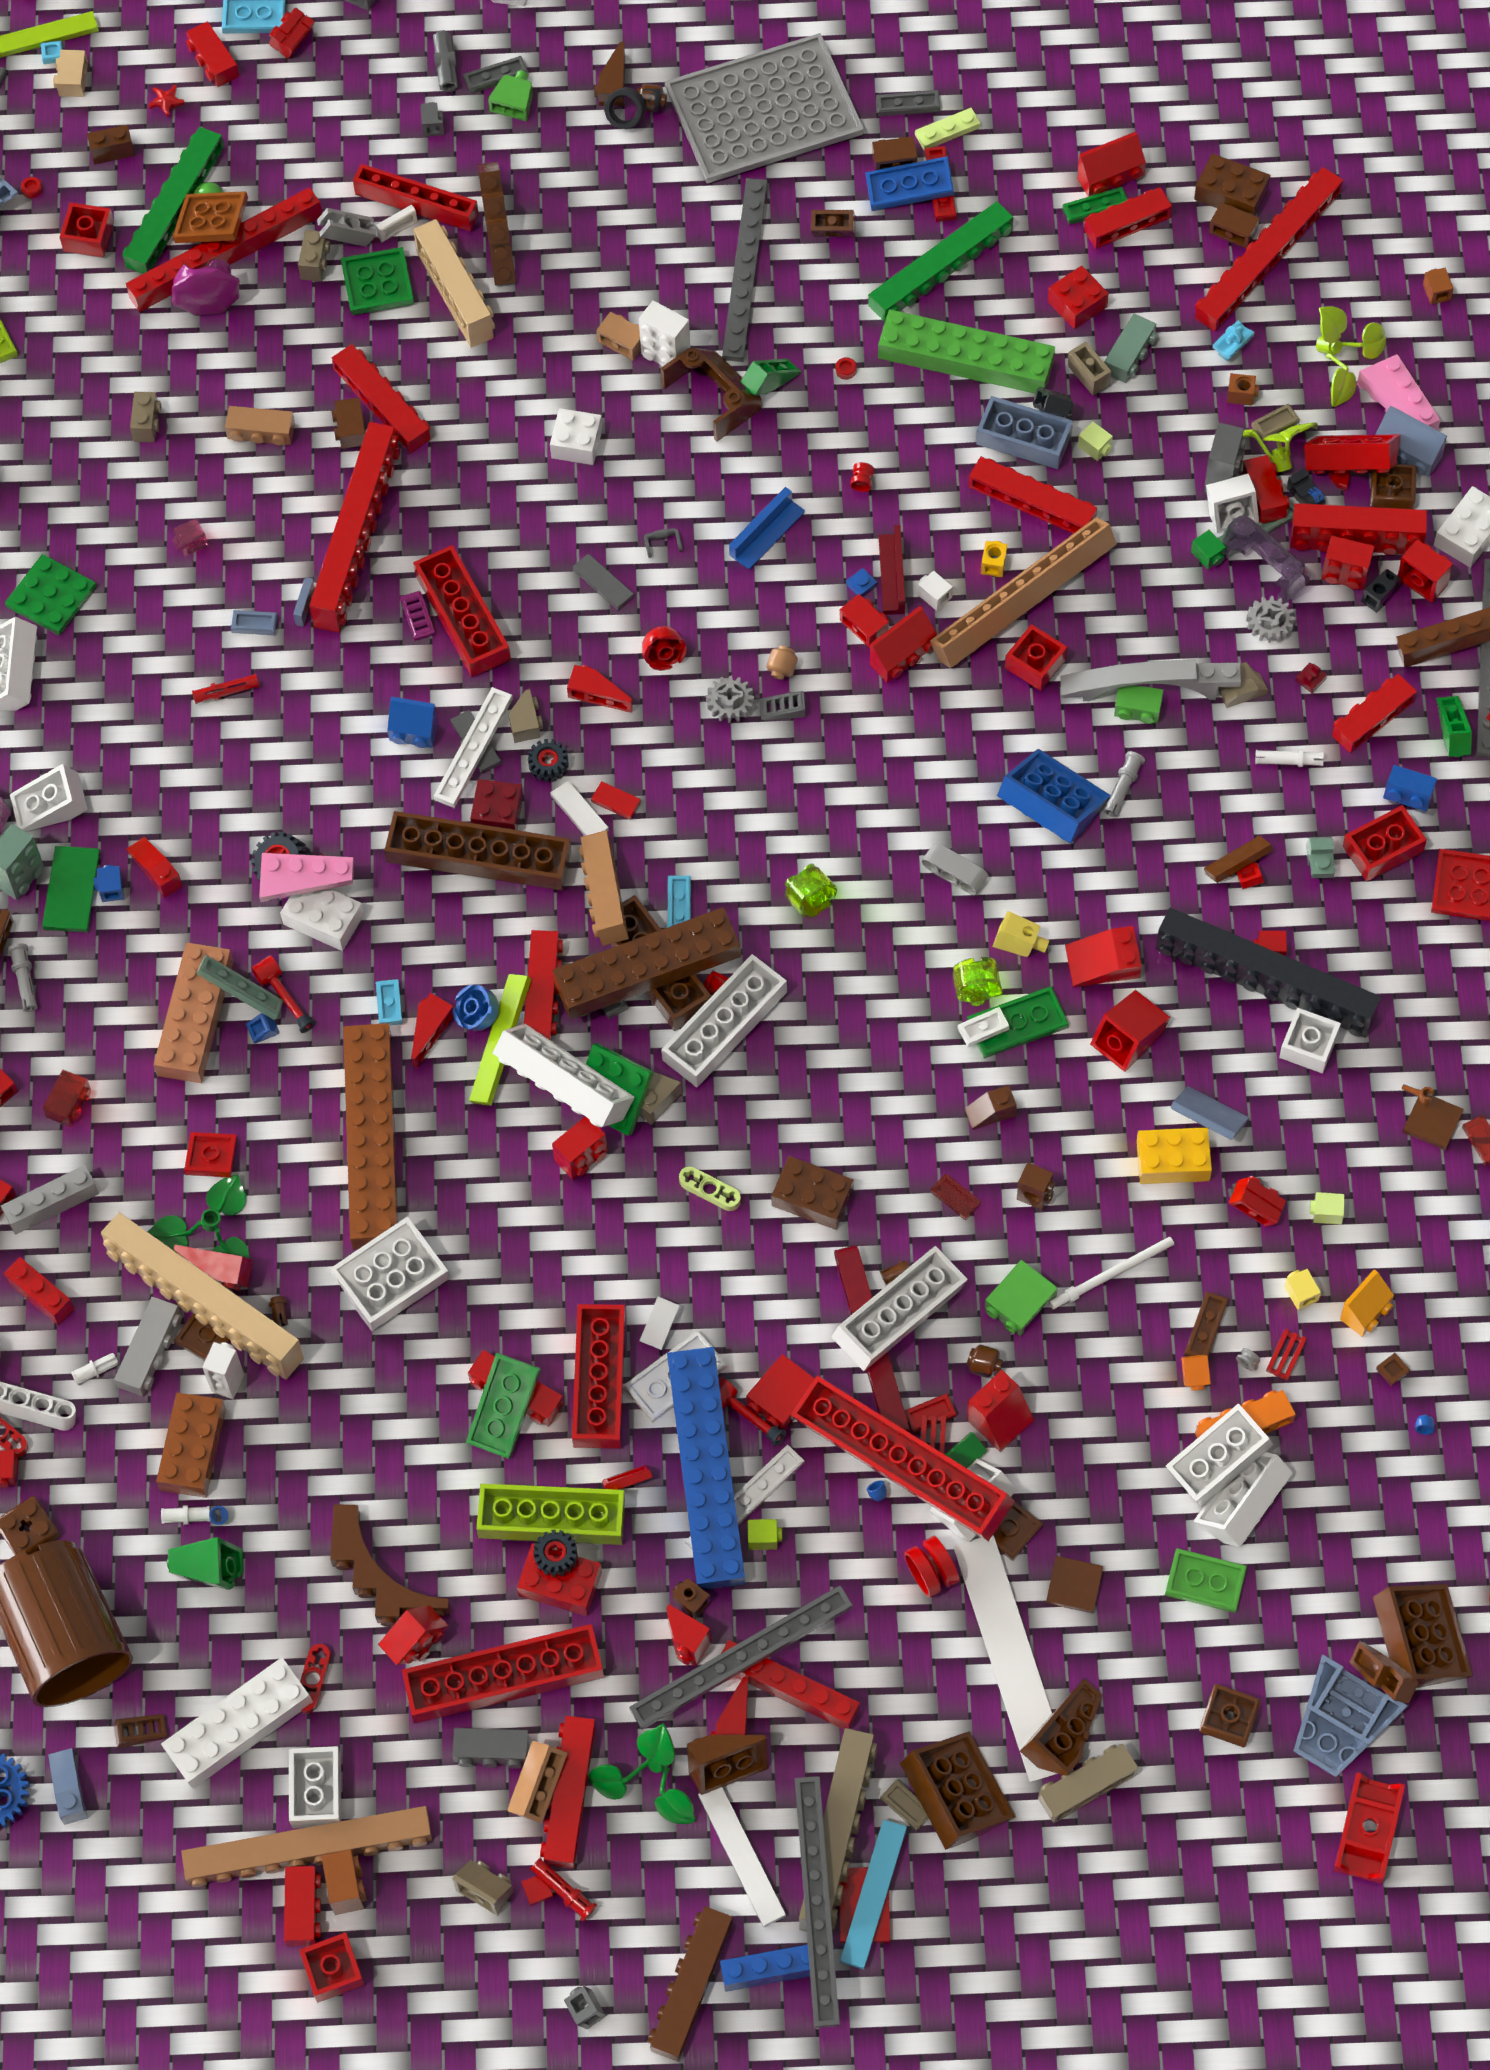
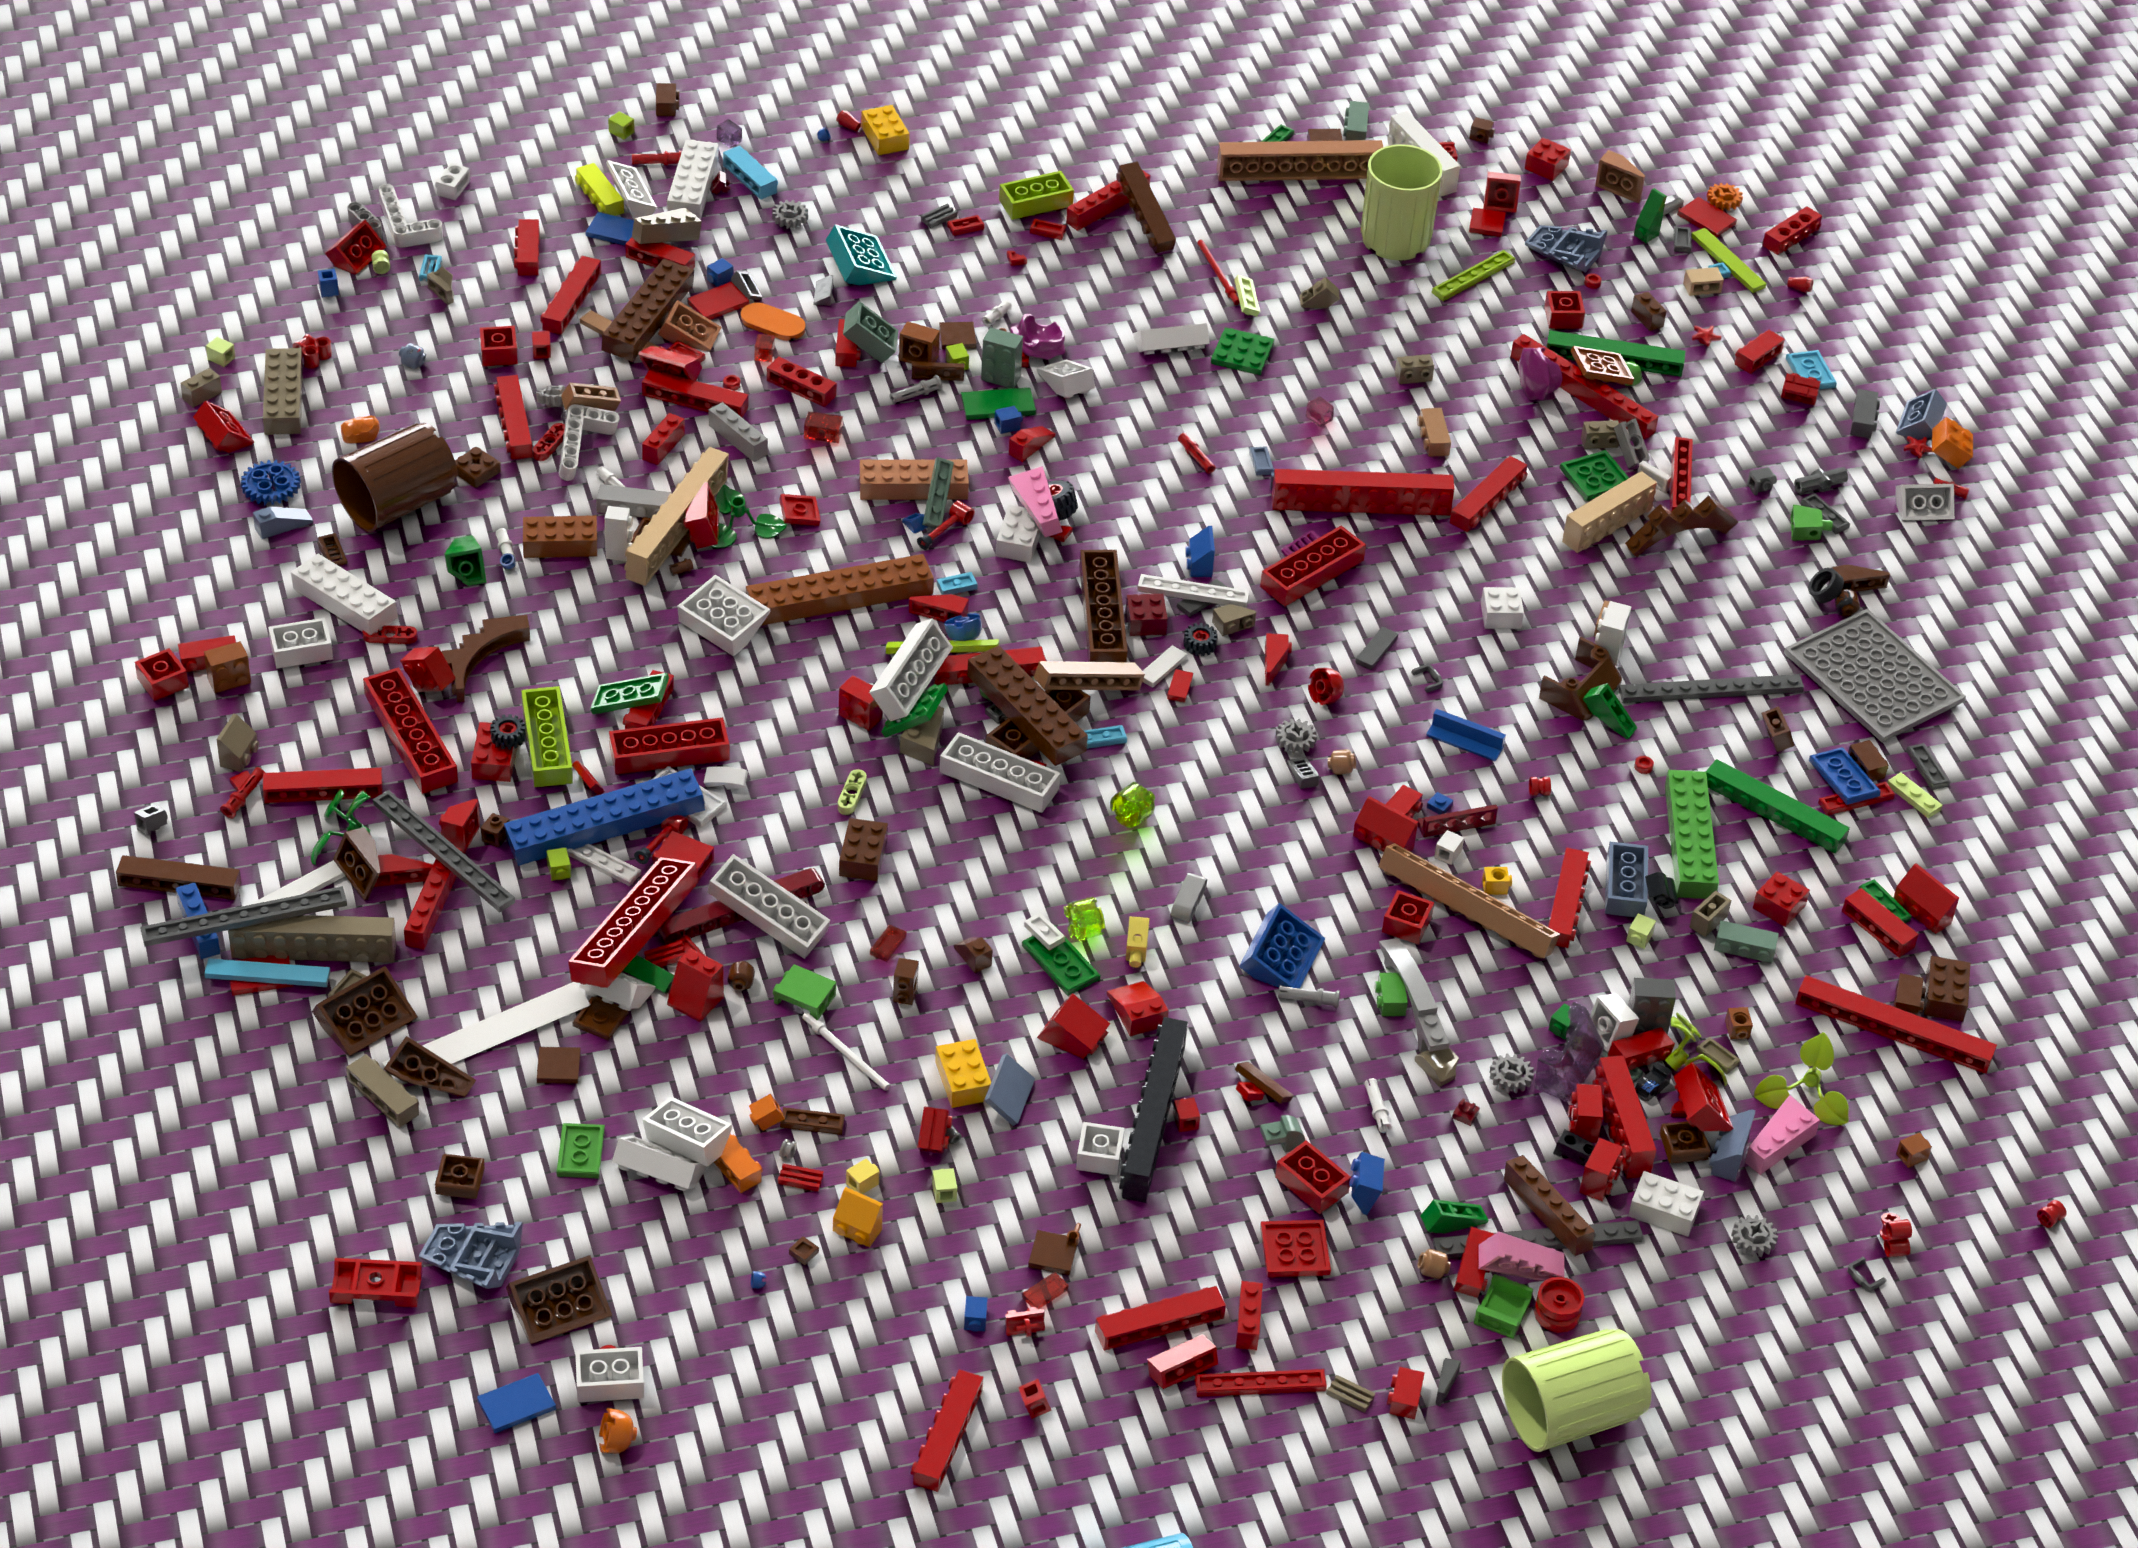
camera: 70 degrees right, 20 degrees down
medium nougat brick [181,1806,432,1887] -> none
reddish brown brick [331,397,365,449] -> none
dark grey brick [453,1728,529,1769] -> none
medium nougat brick [507,1741,567,1823] -> none
red wheel [904,1535,960,1598] -> none
medium azure hips [1213,320,1254,361] -> none
red brick [1332,674,1417,754] -> none
reddish brown slope [1349,1641,1419,1703] -> none

